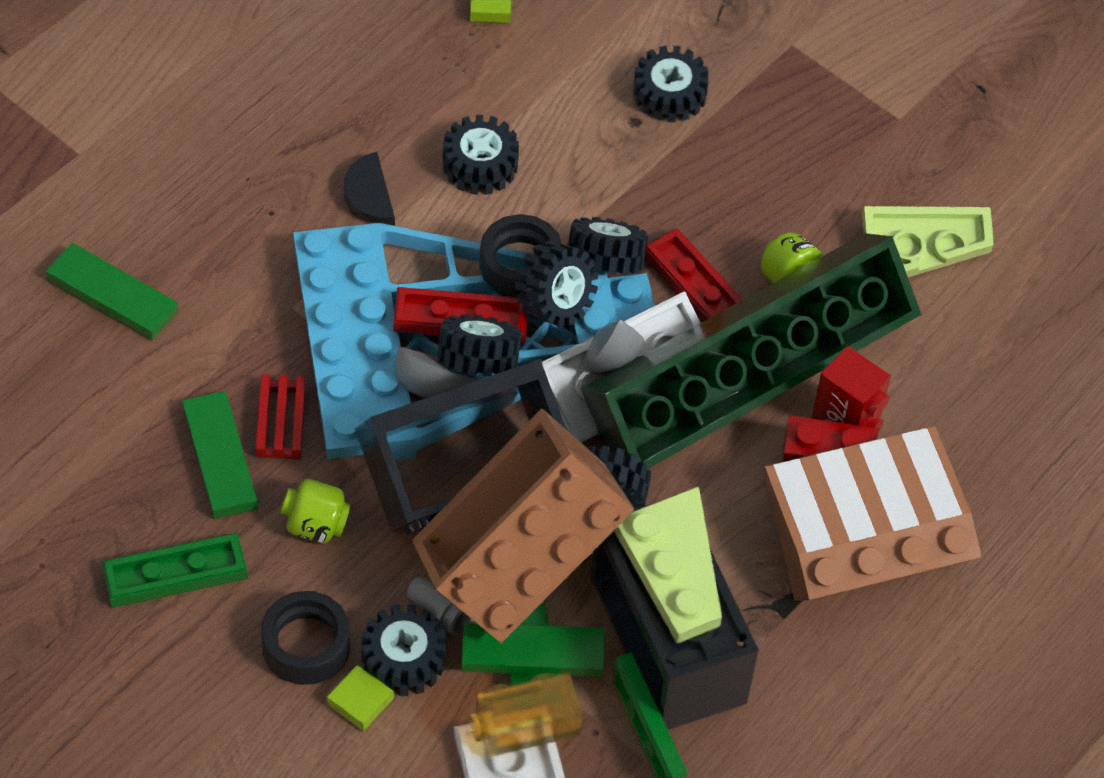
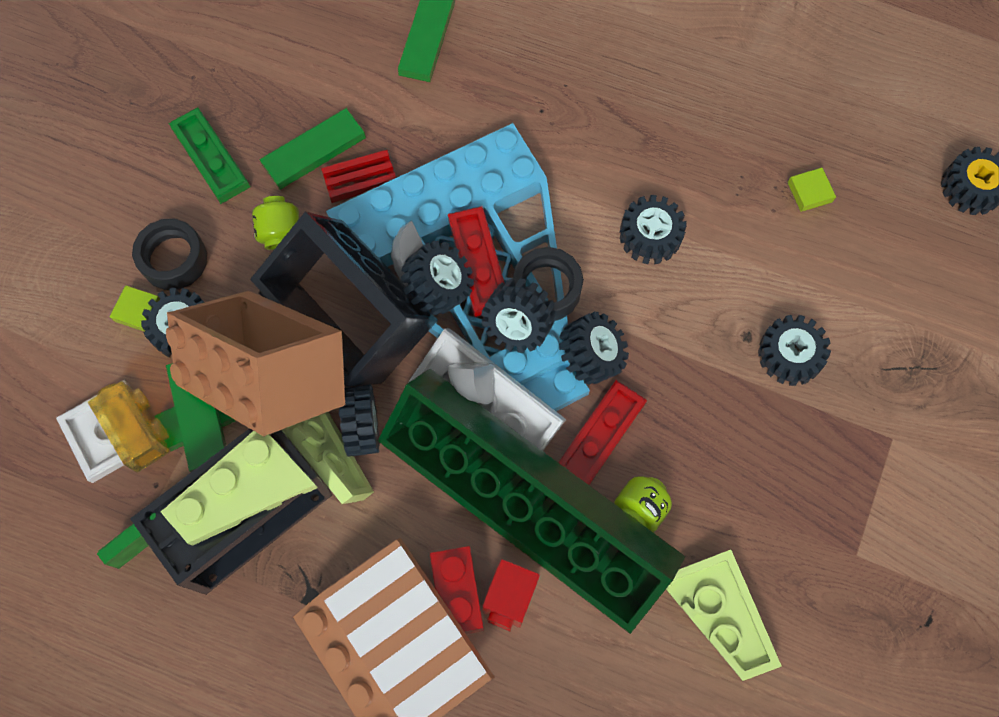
camera: 75 degrees right, 15 degrees up
black tile [344,151,395,226] -> none

